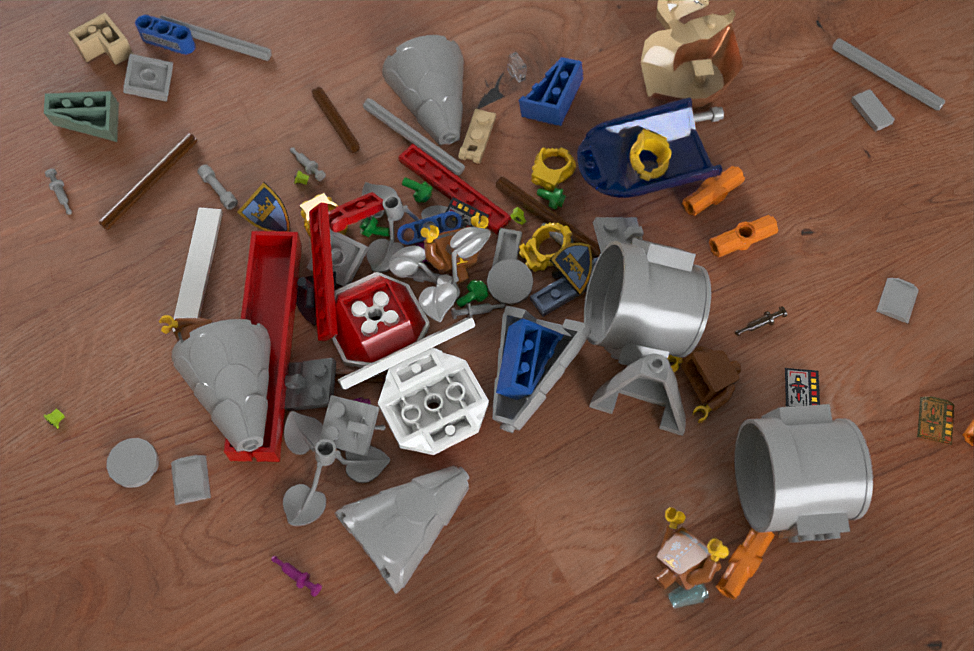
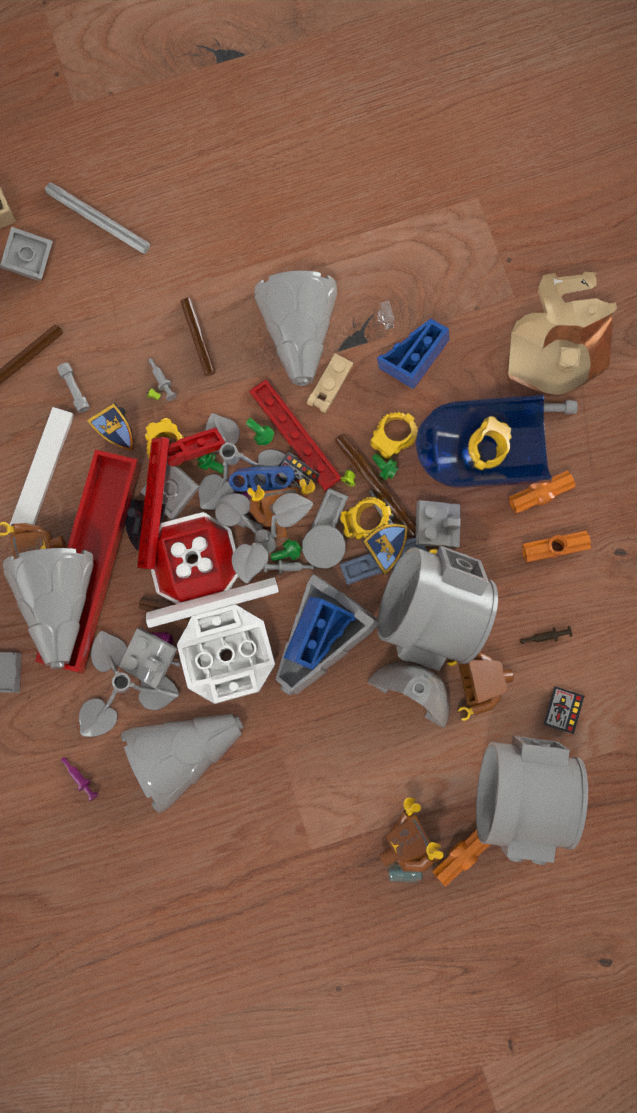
camera: 15 degrees right, 15 degrees up
blue beam [135,15,196,54] -> none
dark grey hinge [284,358,337,411] -> none
light grey axle [363,98,465,175] -> none

